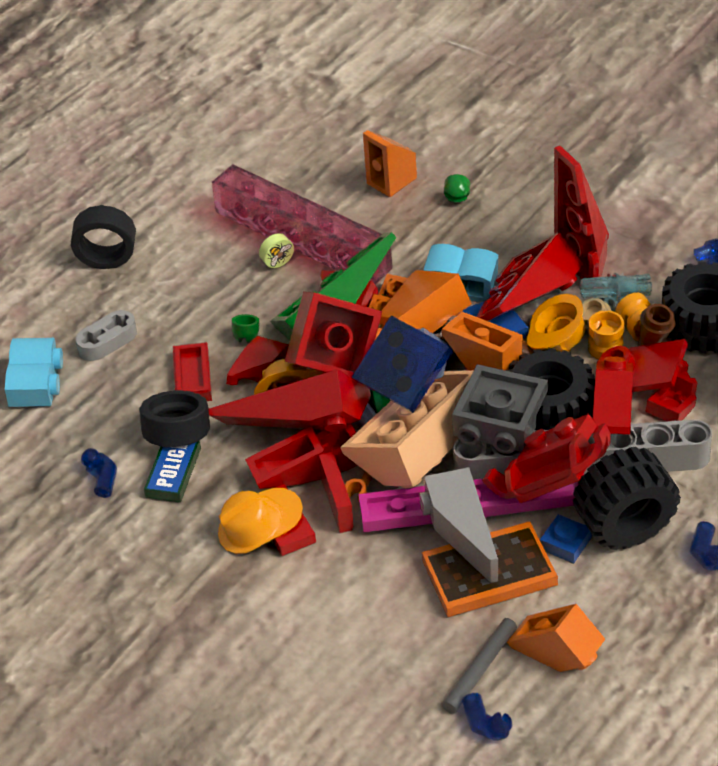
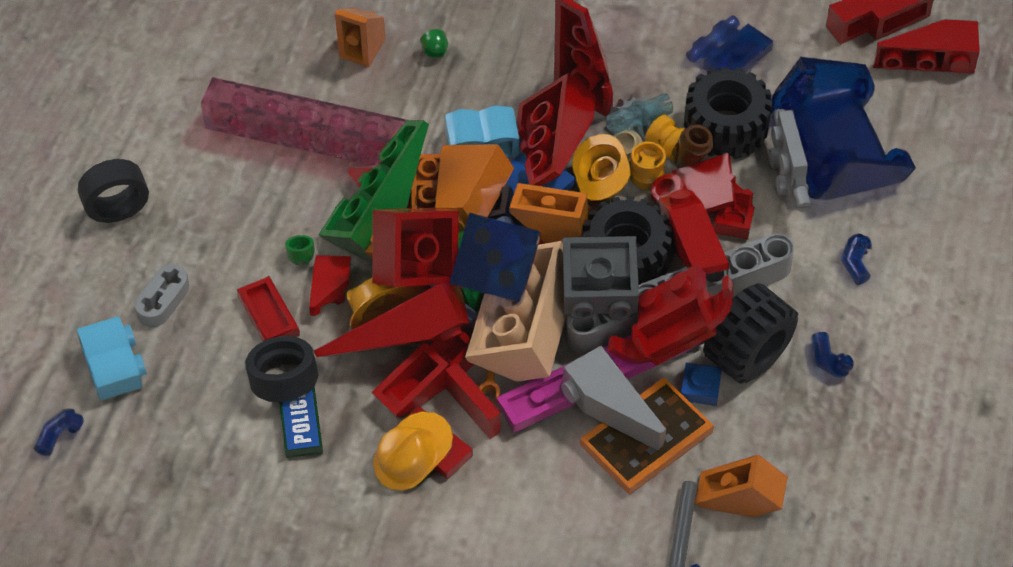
camera: 25 degrees left, 10 degrees up
clear blue arm [81,448,117,498] -> none
yellowish green tile [259,233,294,268] -> none

